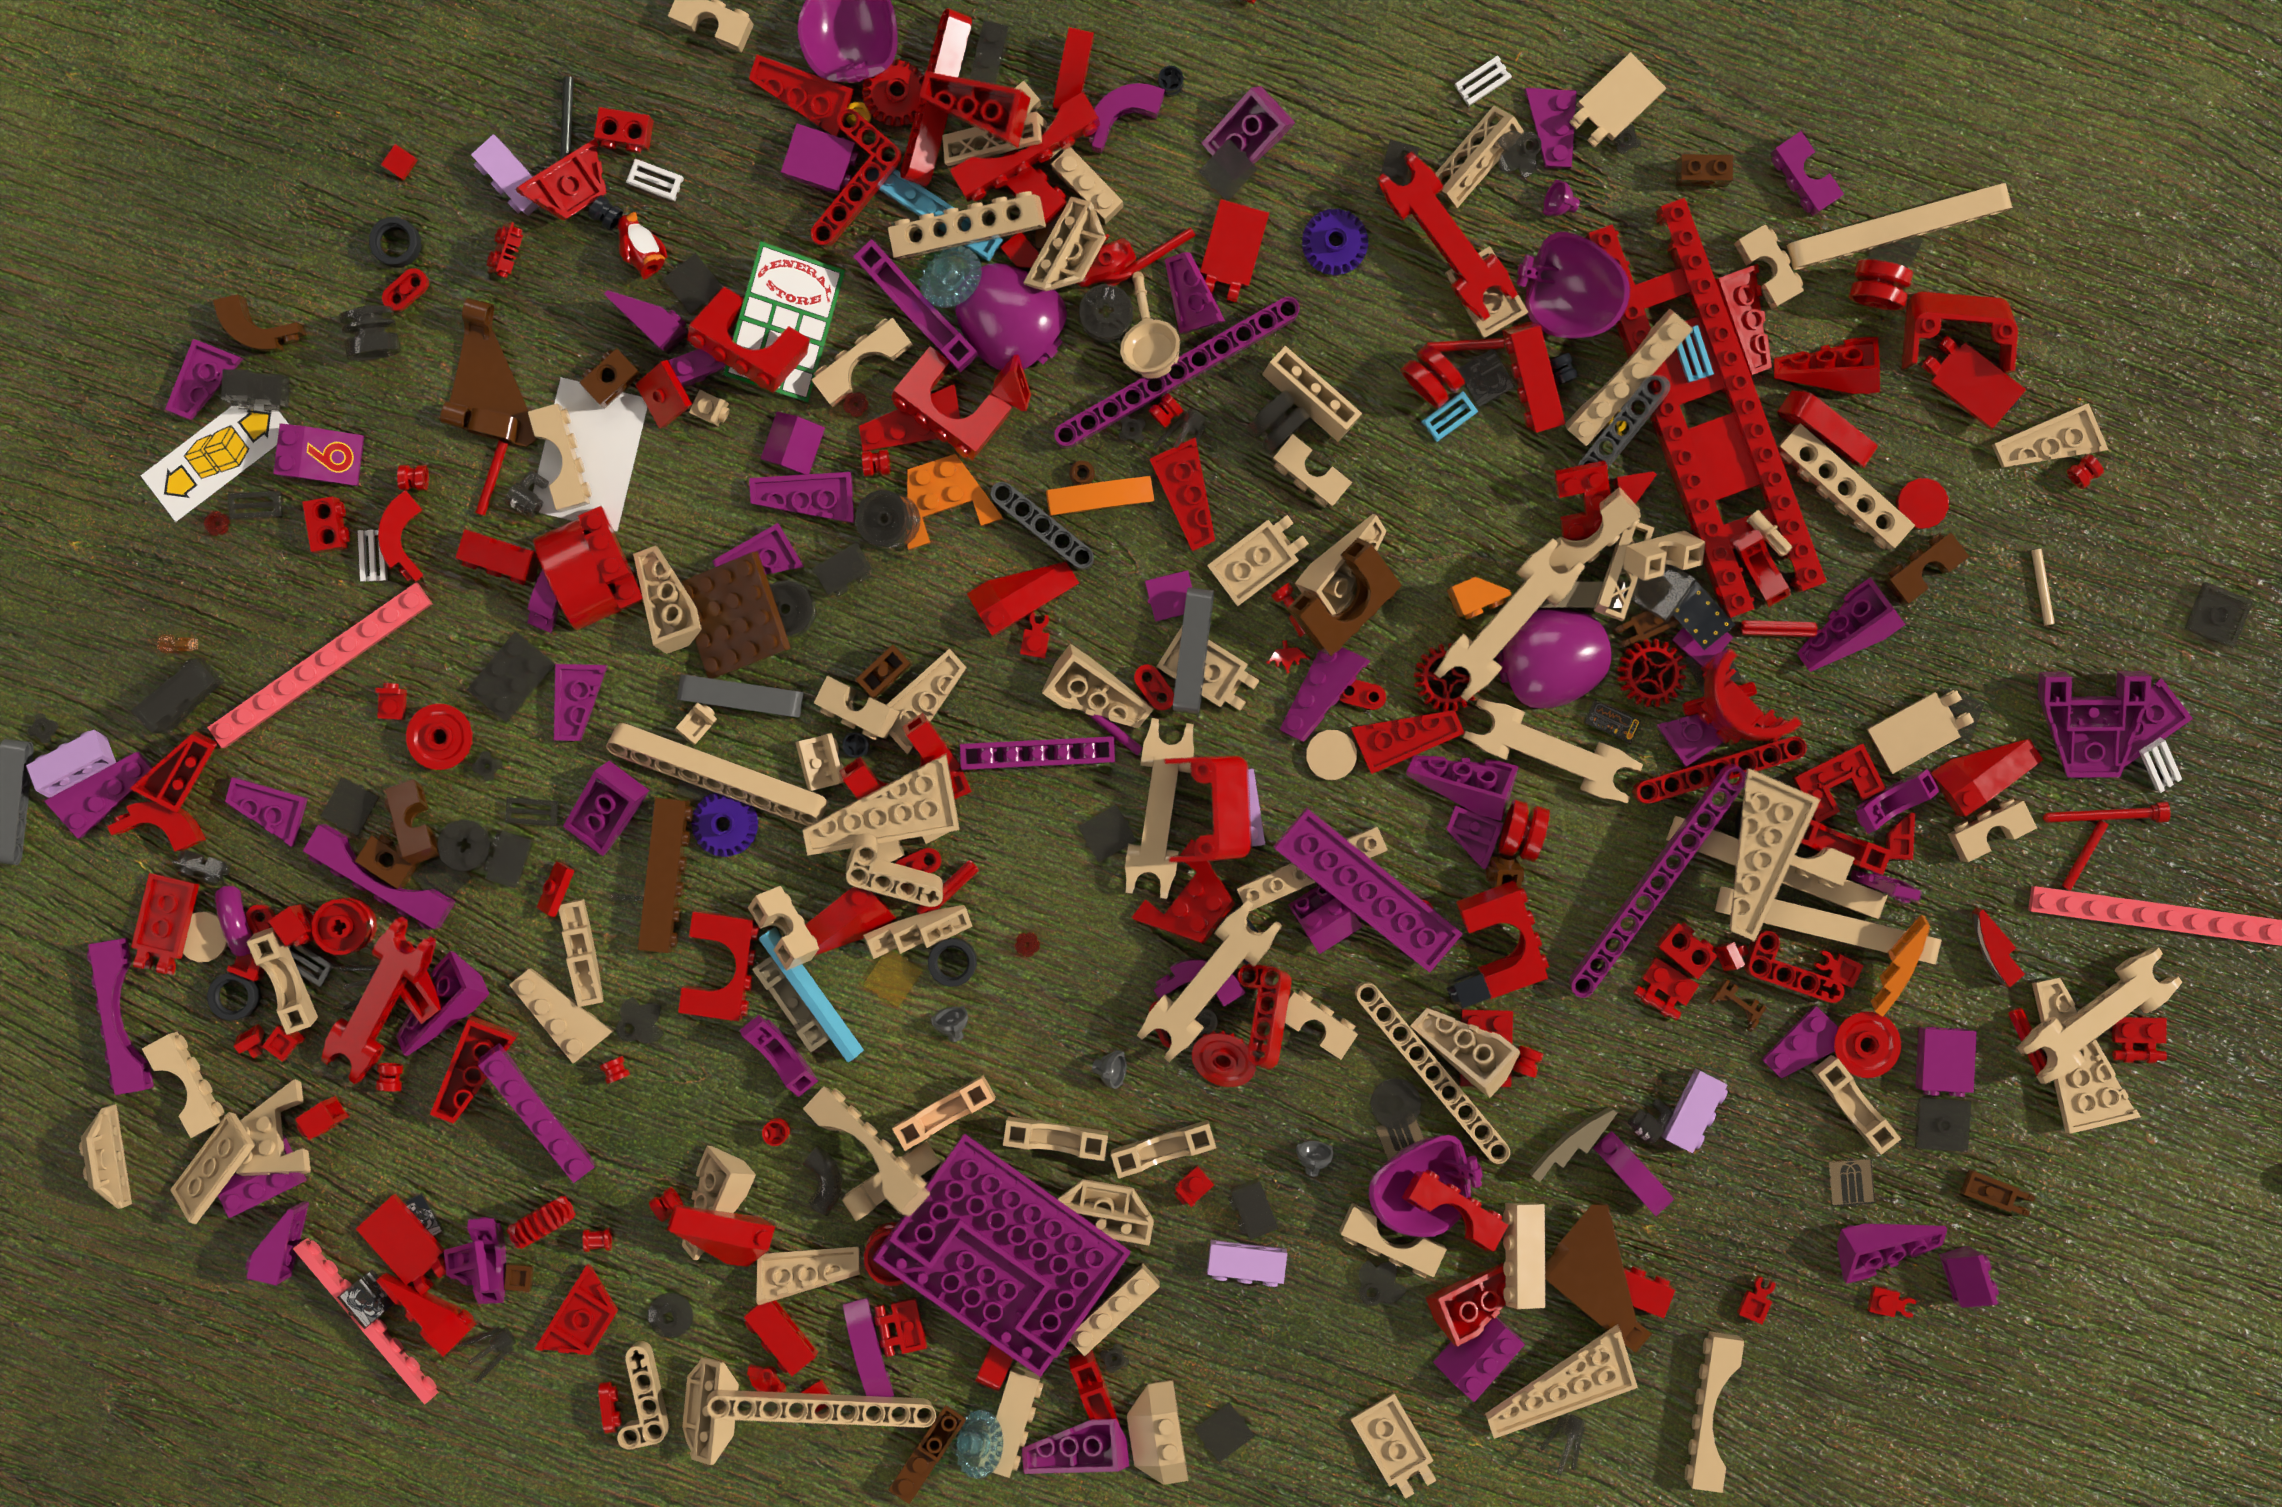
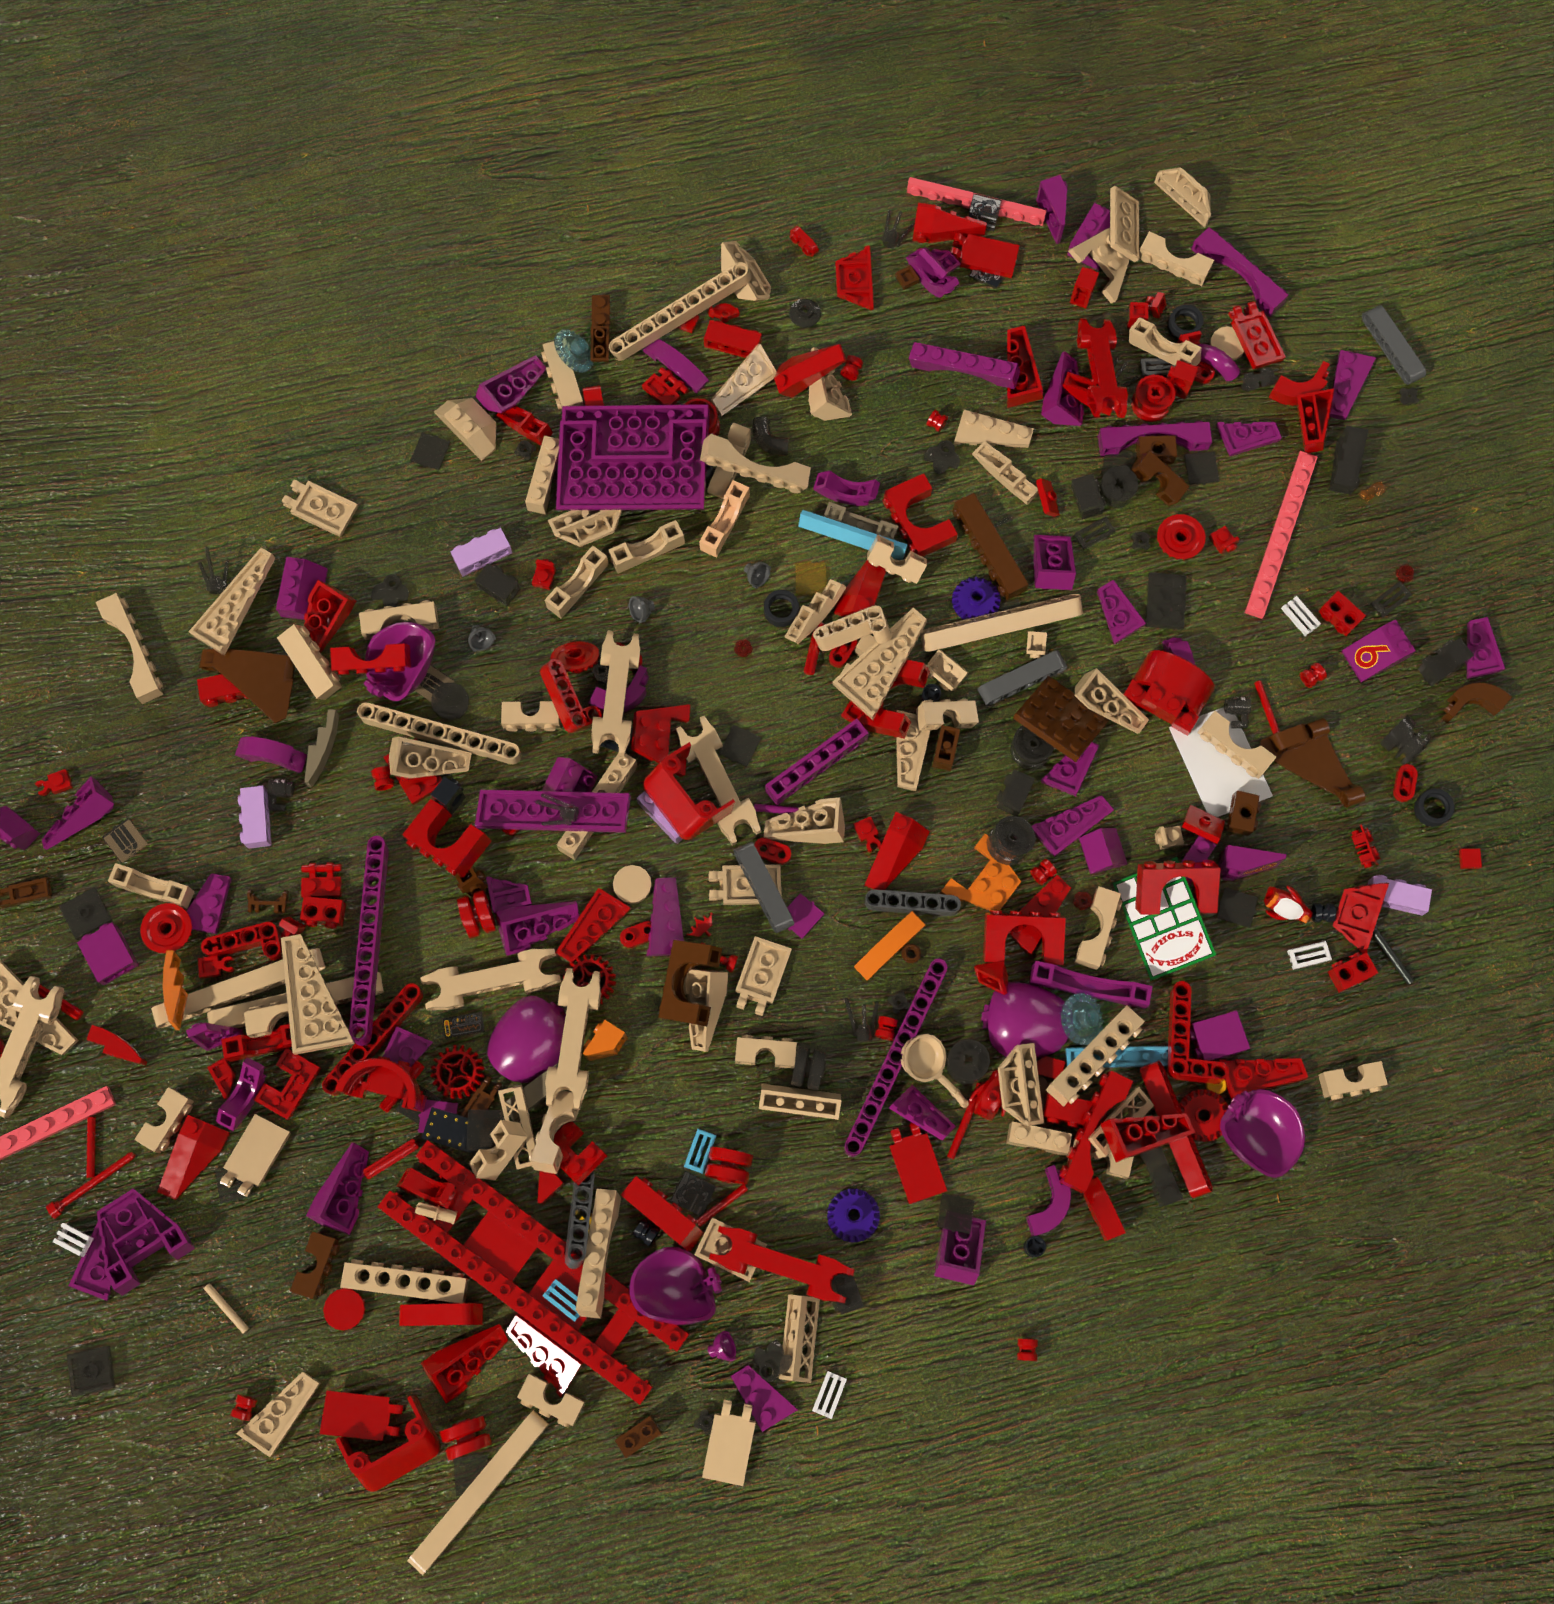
camera: 145 degrees right, 15 degrees down
lavender brick [26,730,116,798] -> none
sticker [141,385,288,522] -> none
red wheel [375,1063,403,1092] -> none
red arch [378,490,424,583] -> none
red wedge [455,529,540,586] -> none
red gear [506,1196,576,1249] -> none
red bush [582,1228,612,1252] -> none
tan beam [617,1341,669,1449] -> none
red wheel [762,1118,790,1146] -> none
red wing [1150,437,1216,552] -> none
red plate [1737,1275,1775,1325] -> none
magenta arch [1770,131,1844,216] -> none
none -> clear smoke plant [535,793,579,826]

